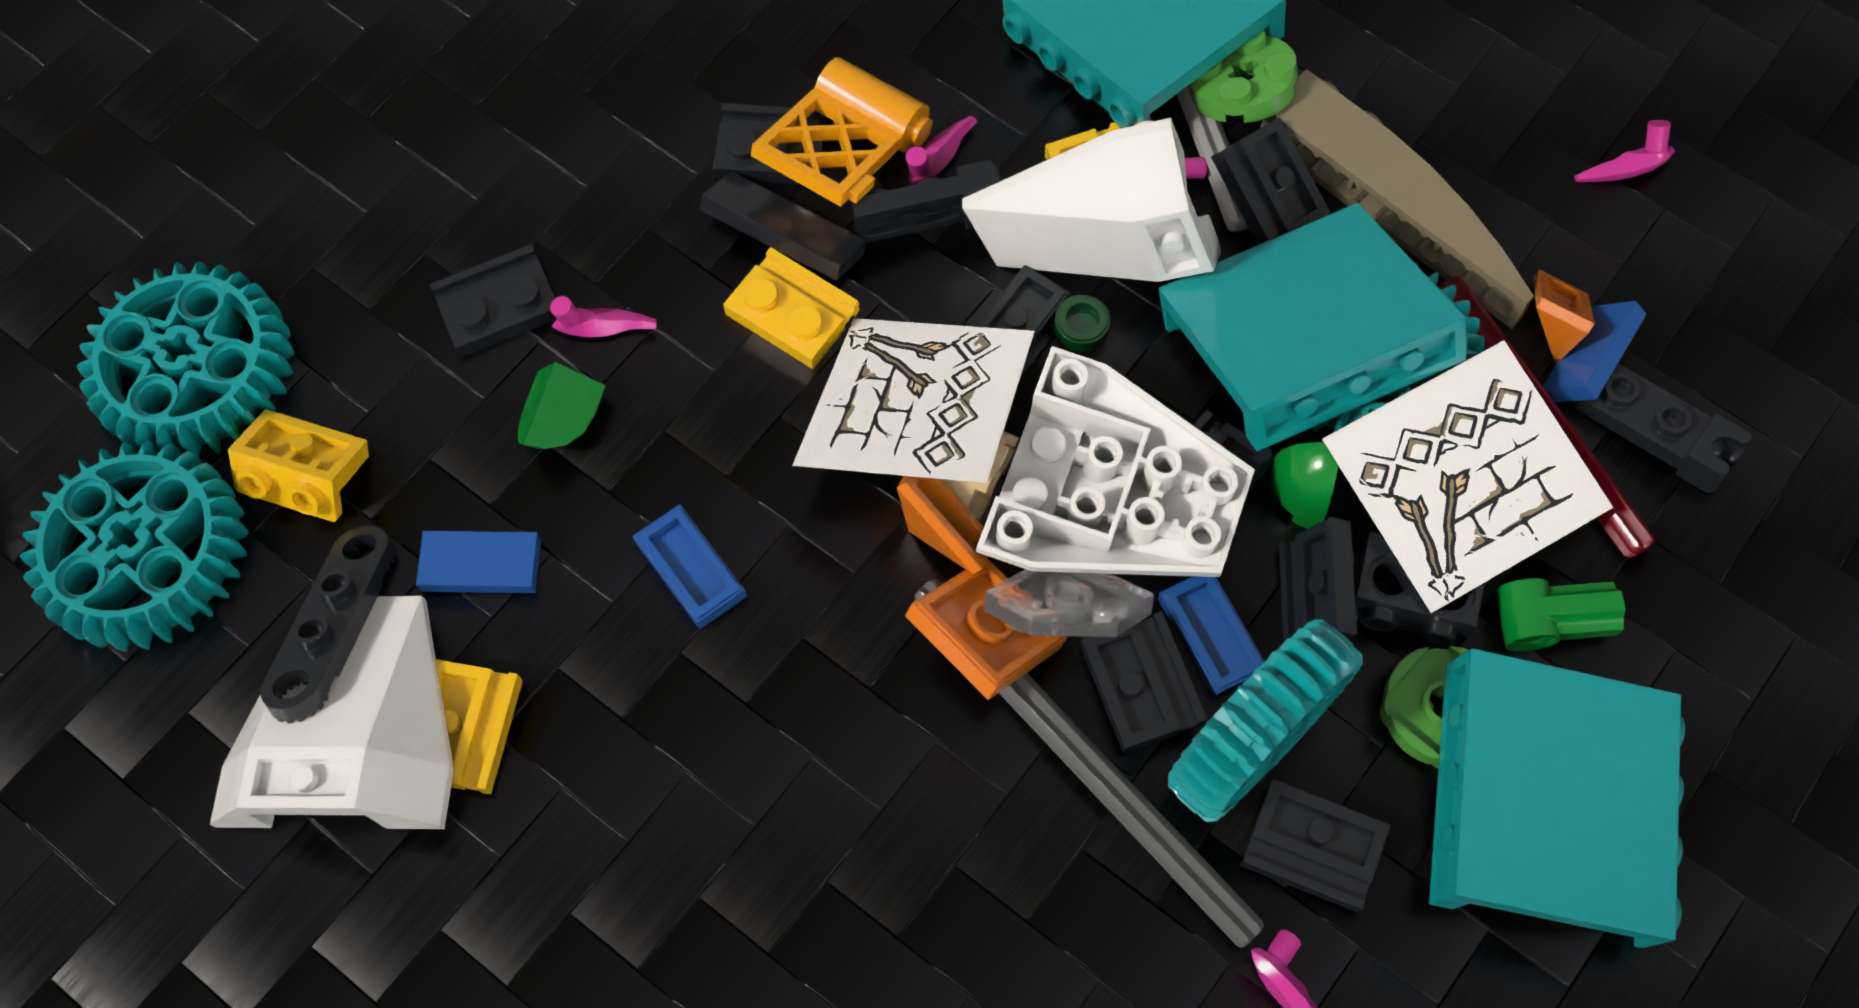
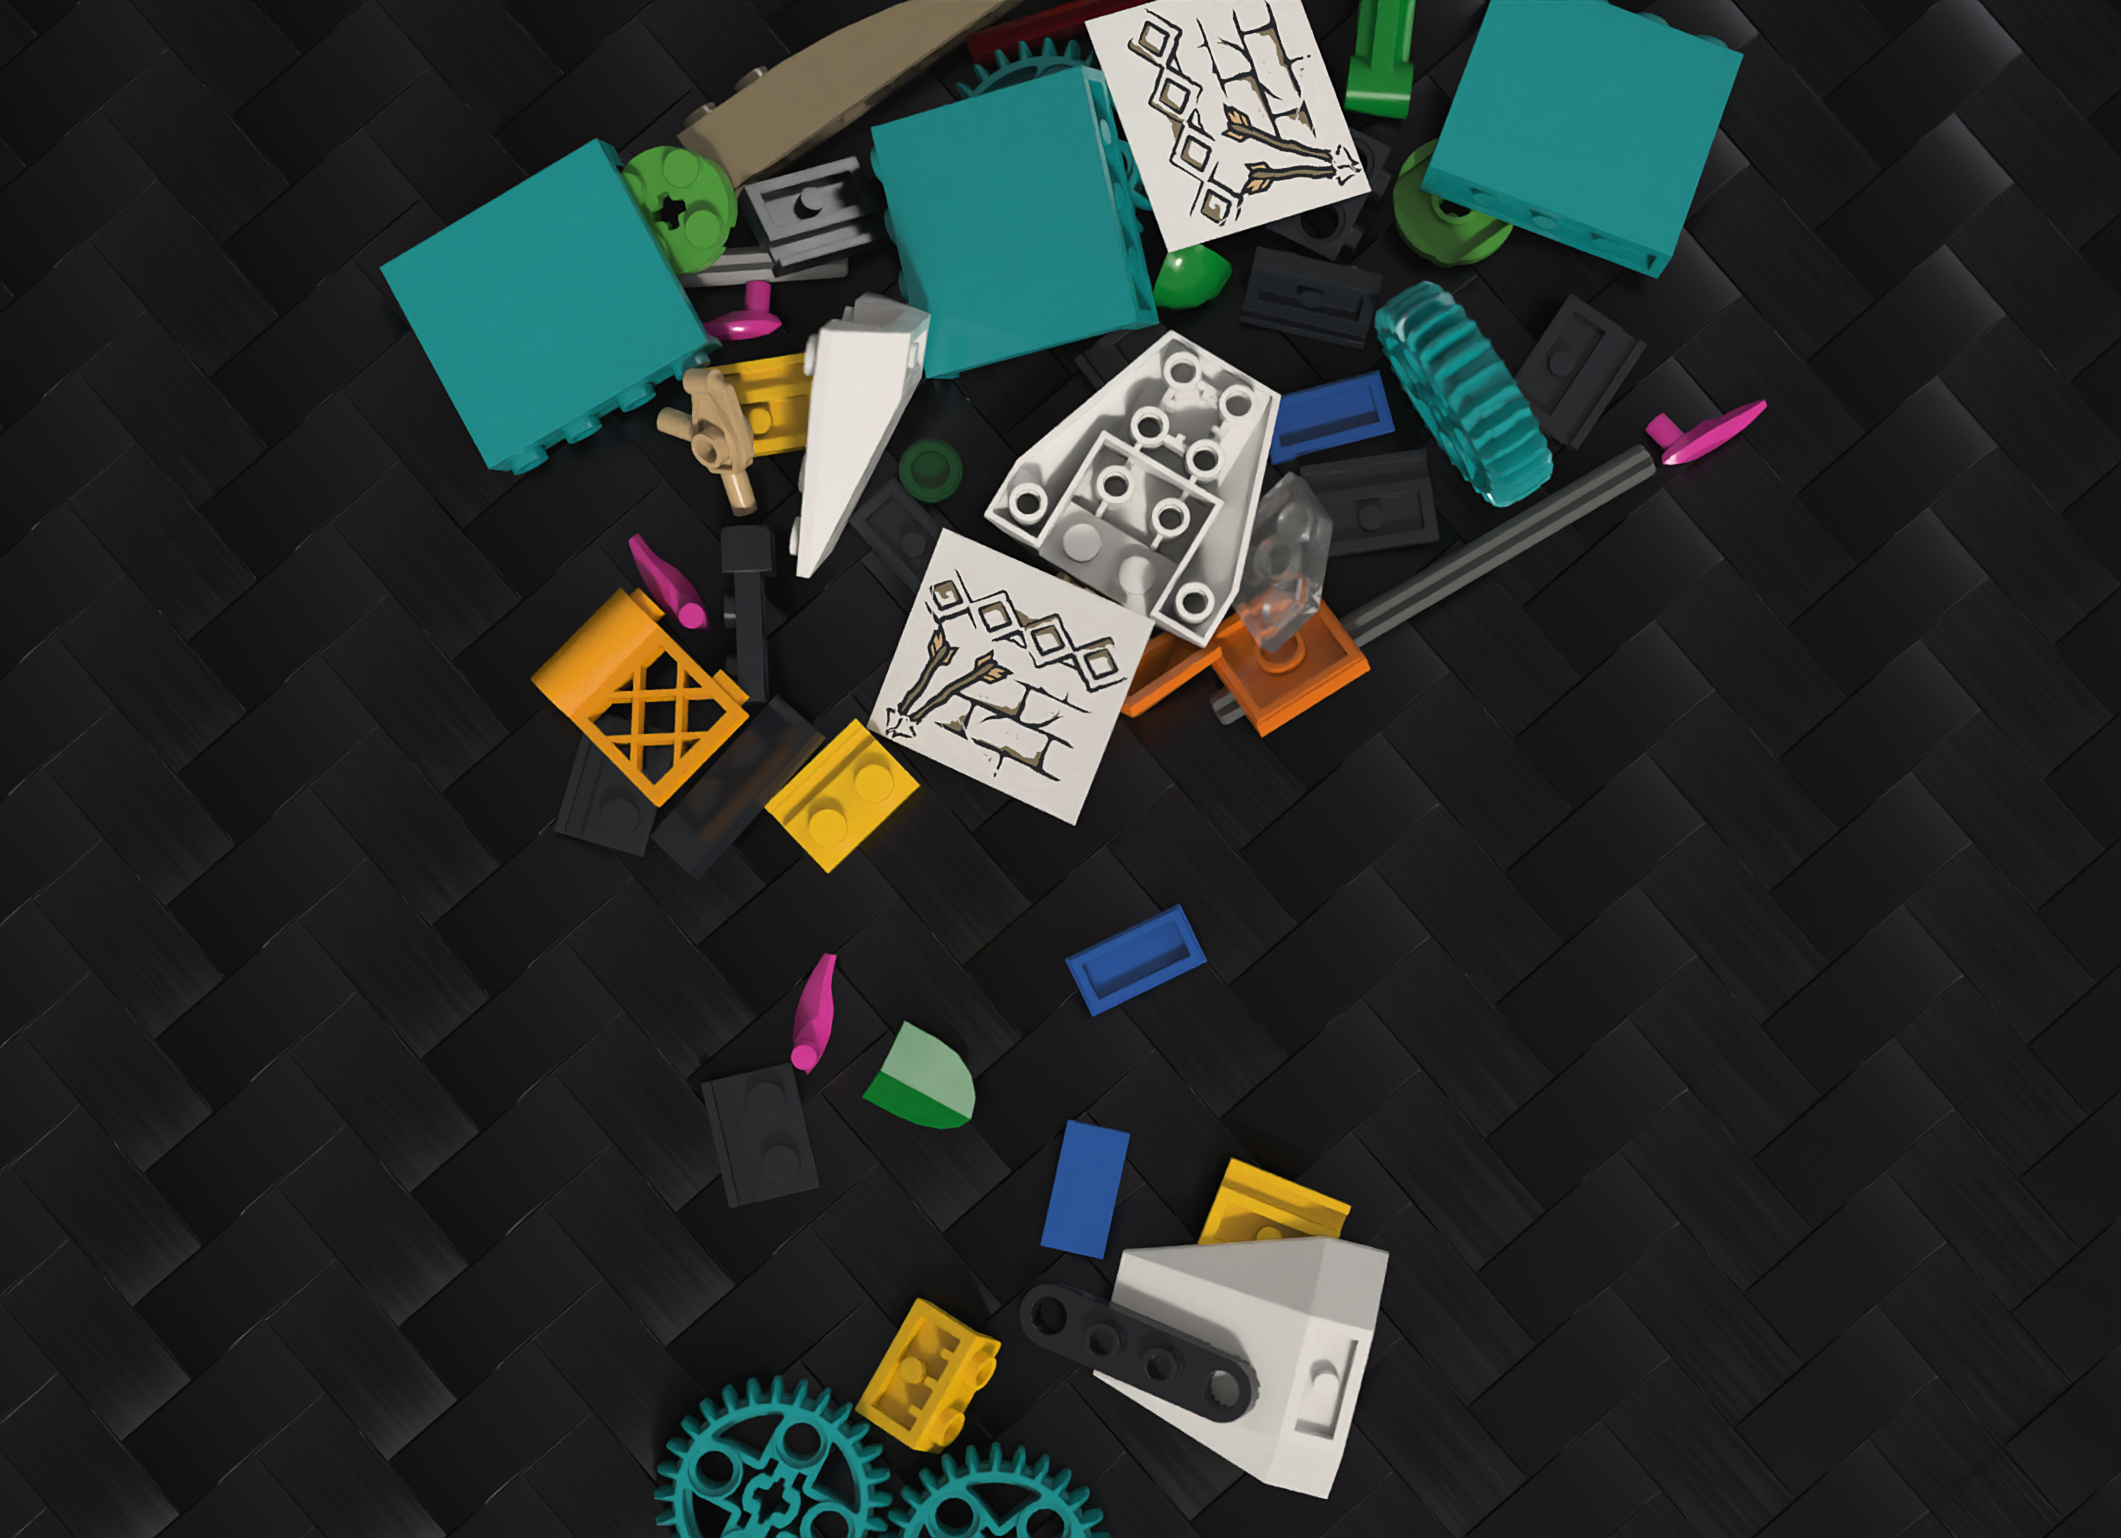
camera: 80 degrees left, 20 degrees up
none -> tan piece [657,368,758,516]

